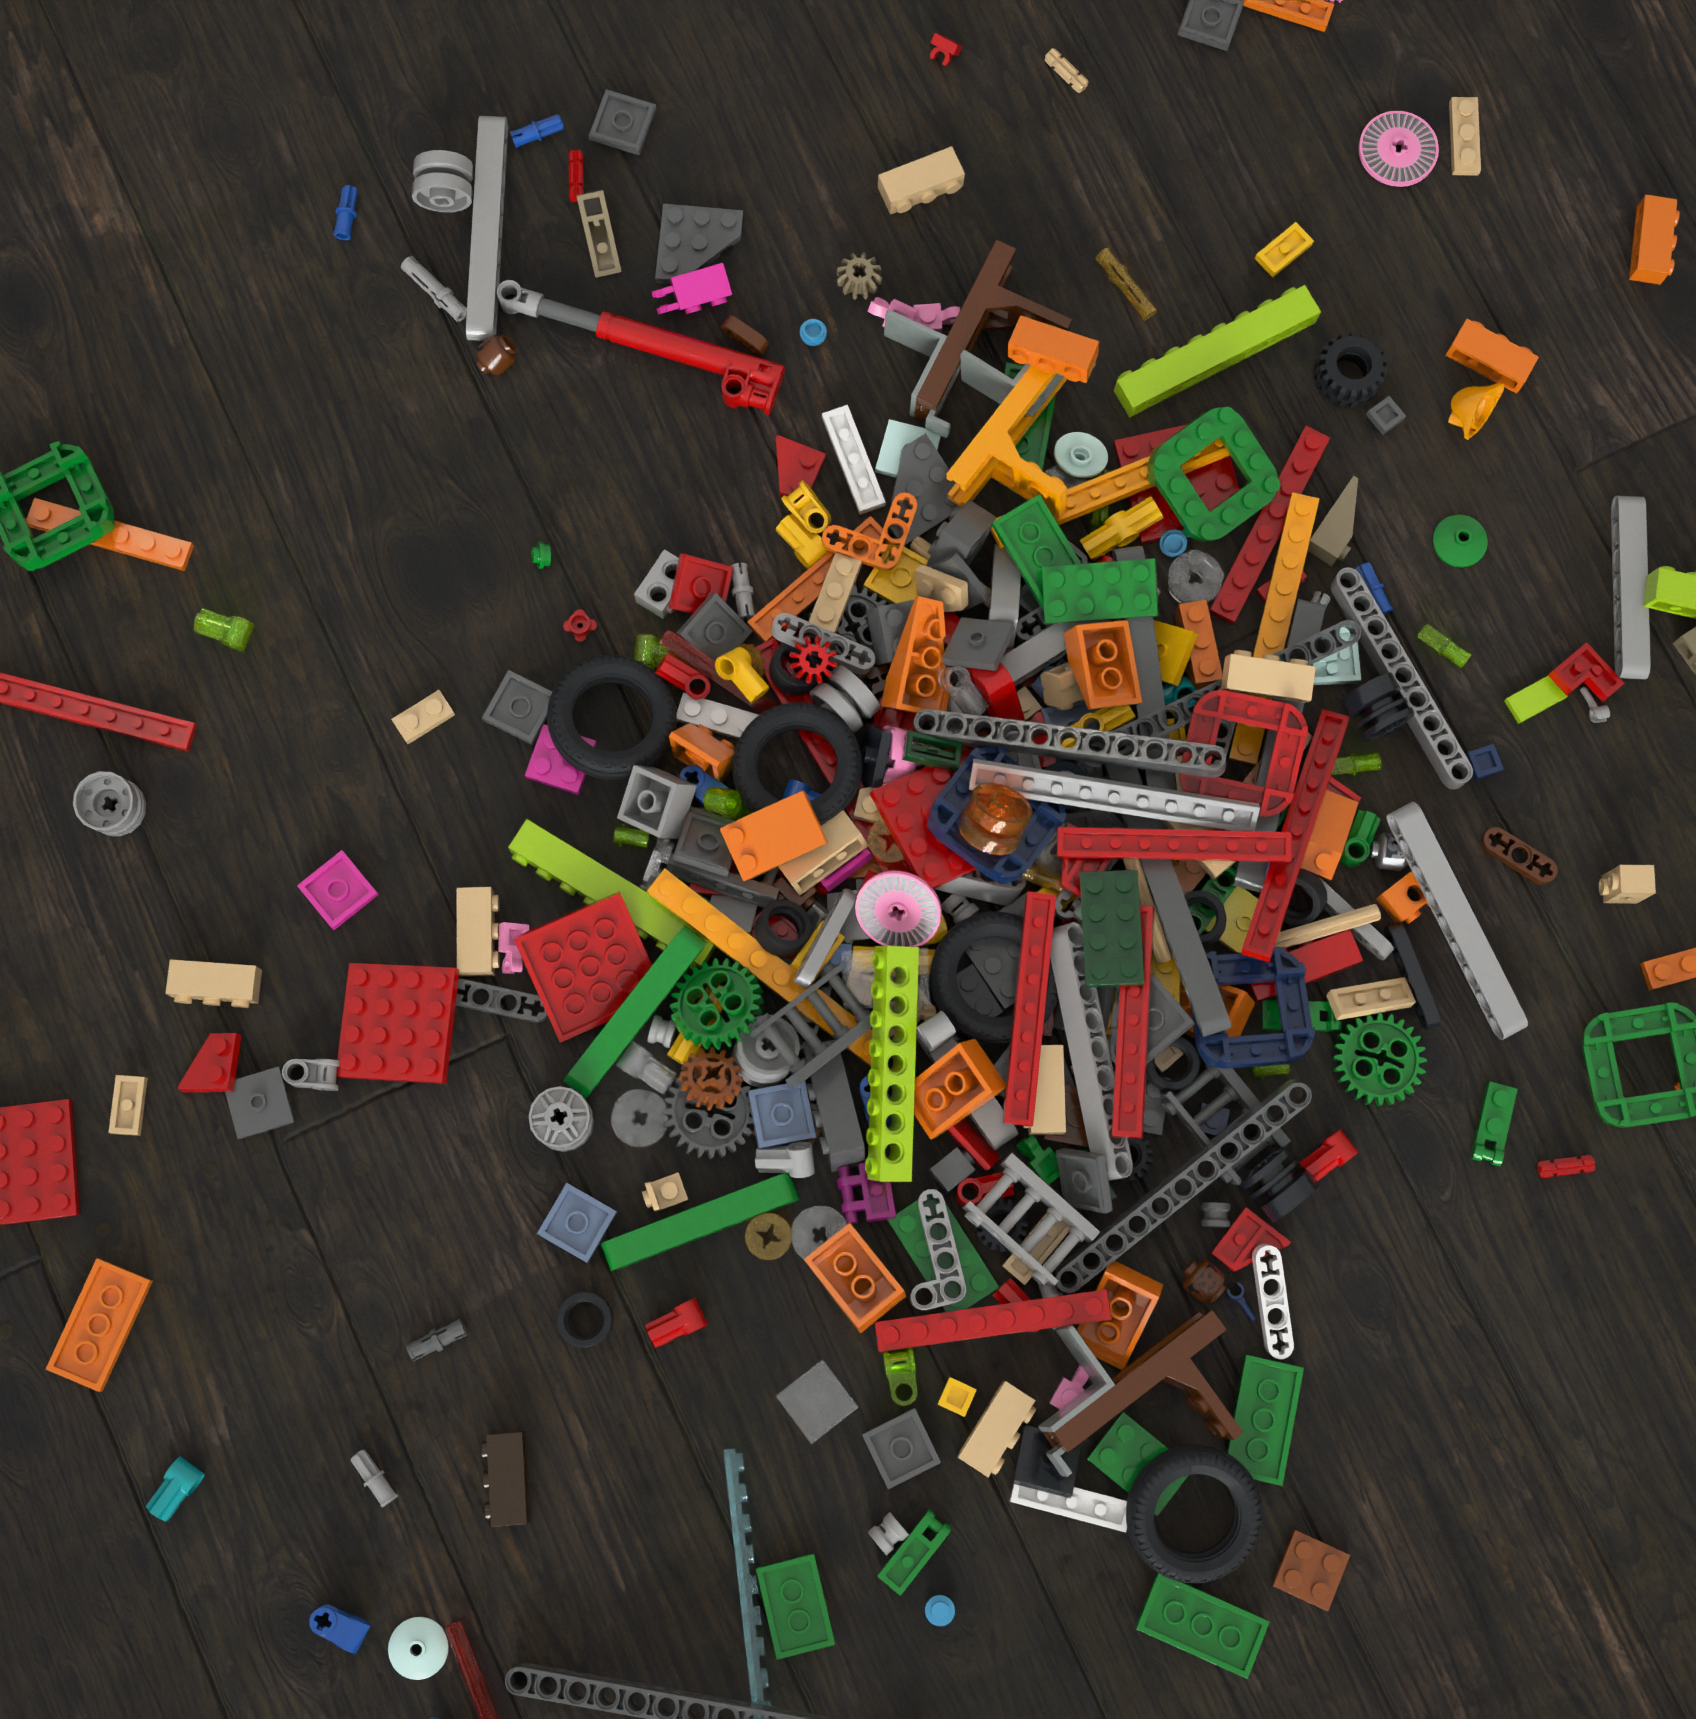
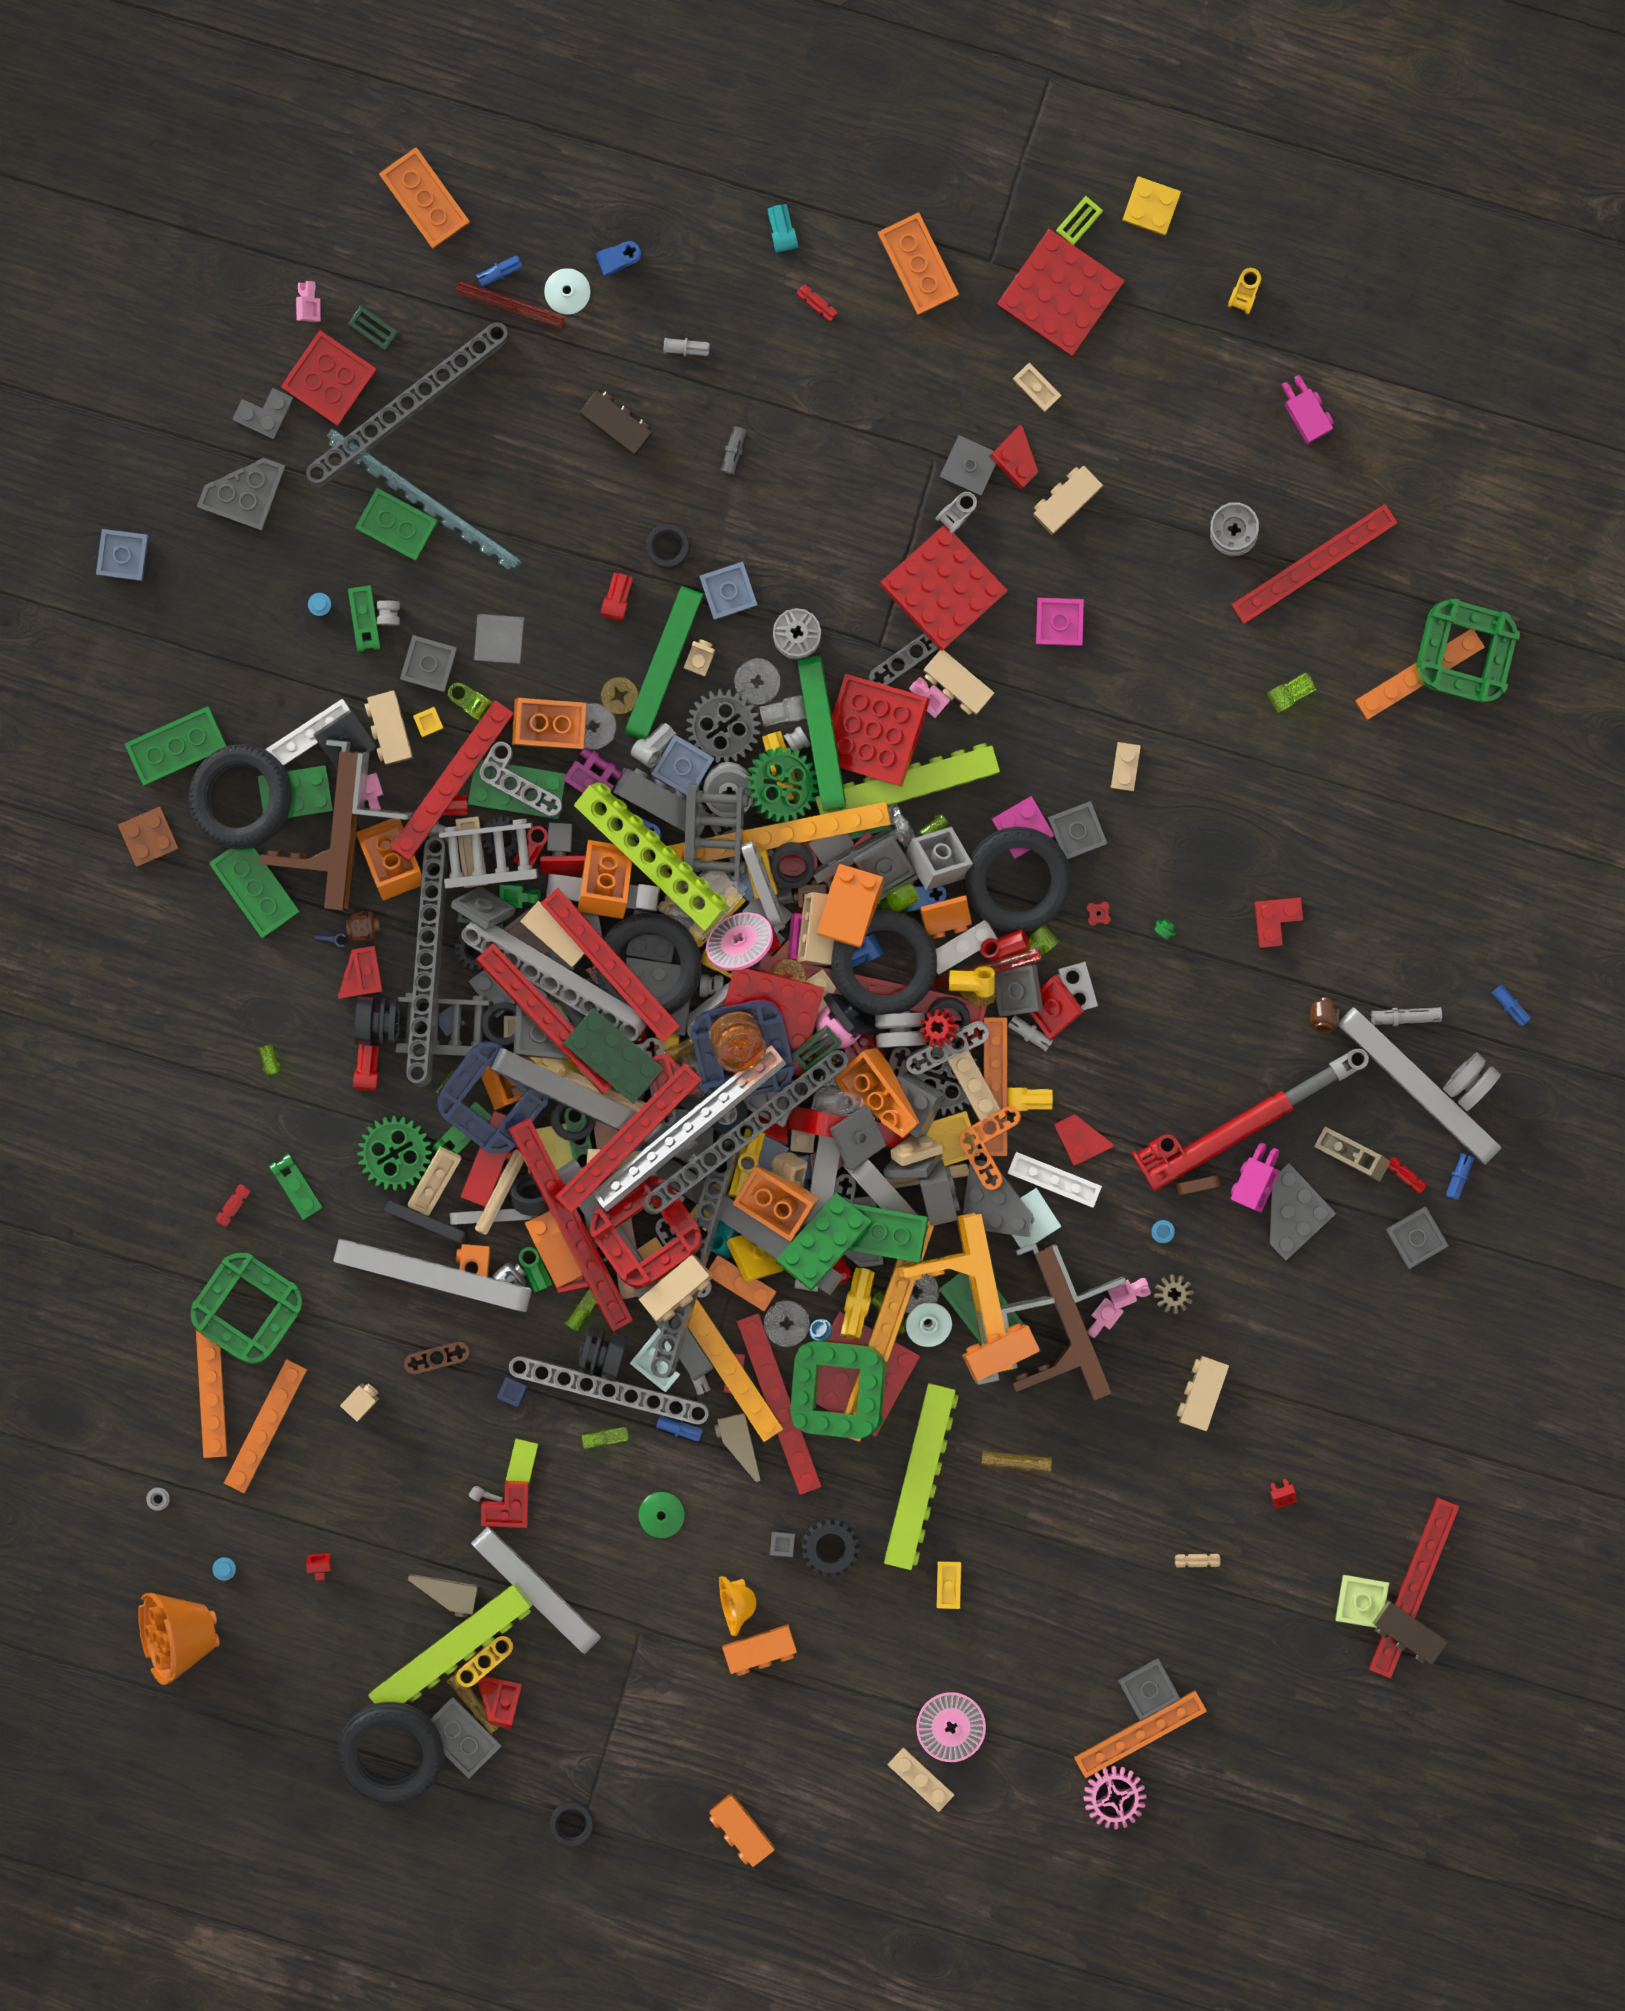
camera: 140 degrees right, 10 degrees up
dark orange gear [679,1047,743,1110] -> none
yellow piece [781,480,831,533] -> none
dark grey wheel [1201,1202,1231,1228] -> none
white beam [1252,1244,1294,1359] -> none
none -> clear neon green pin [258,1045,280,1075]
none -> red axle [797,285,838,322]
none -> red plate [1254,897,1303,948]

